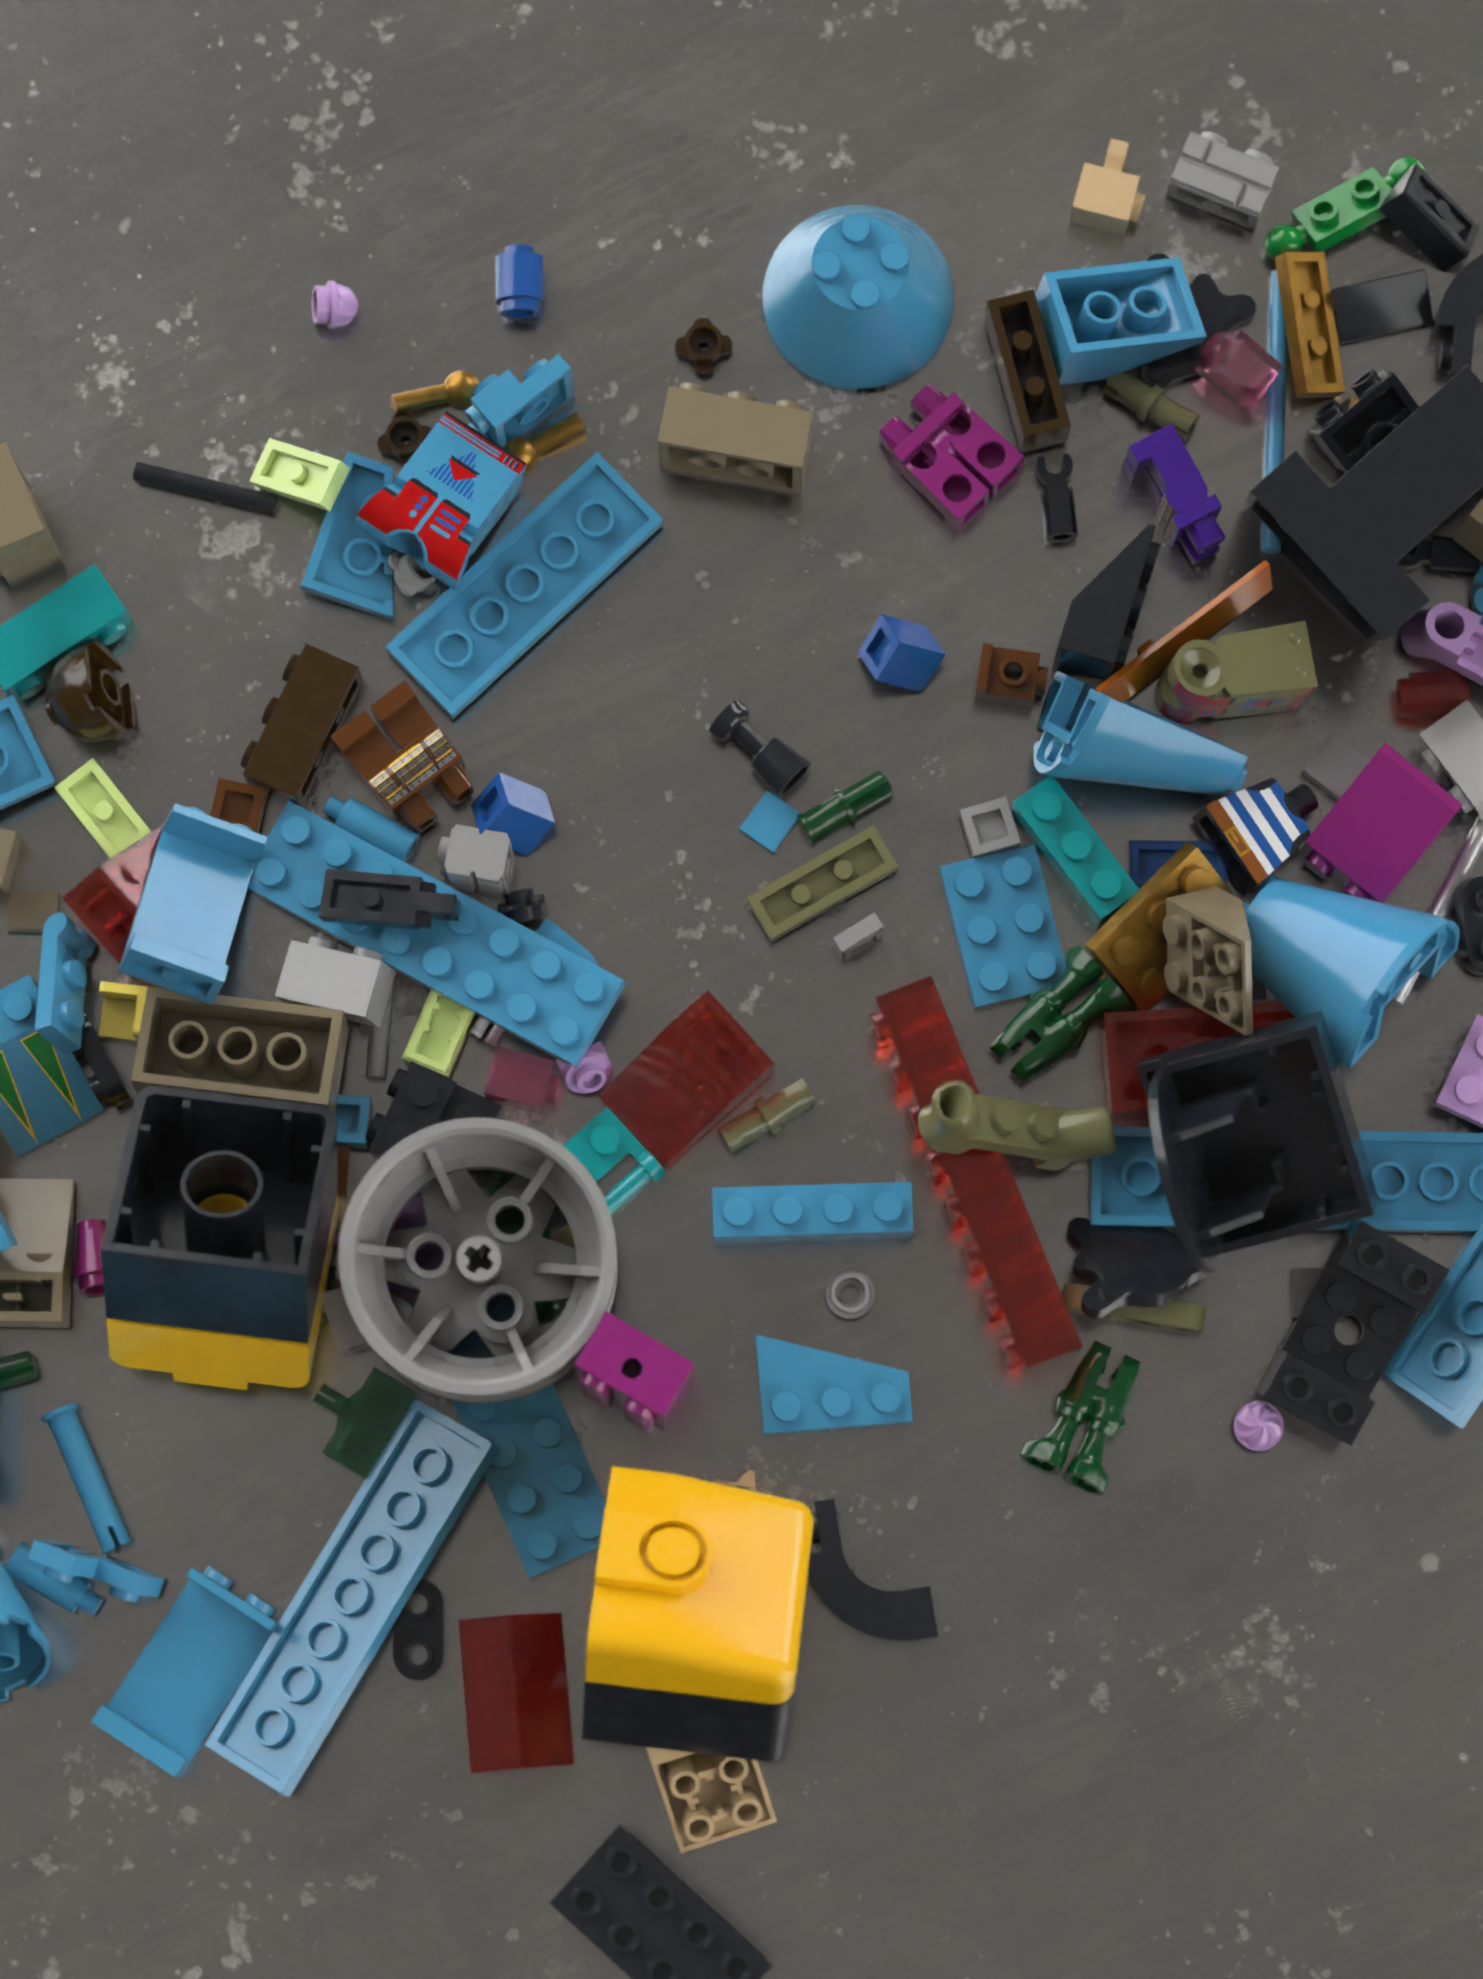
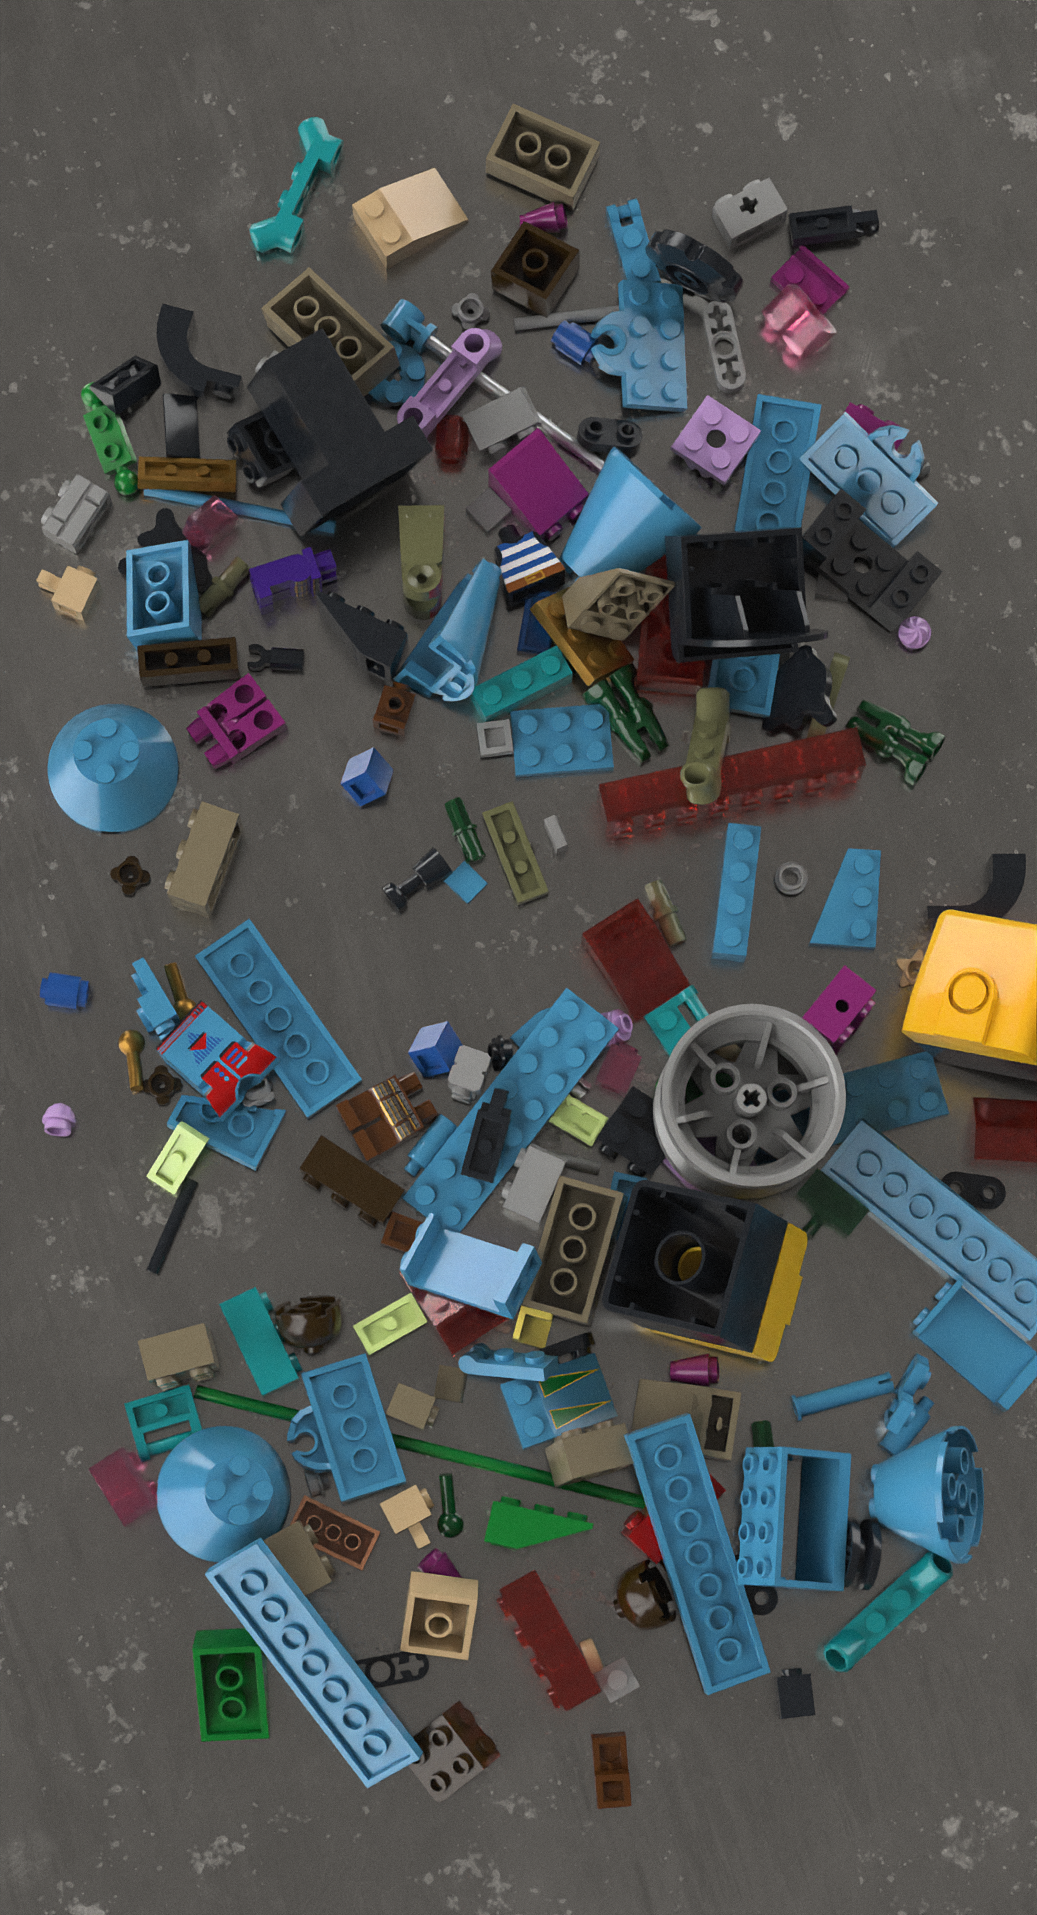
camera: 85 degrees left, 0 degrees up
orange piece [1095,560,1273,703] -> none

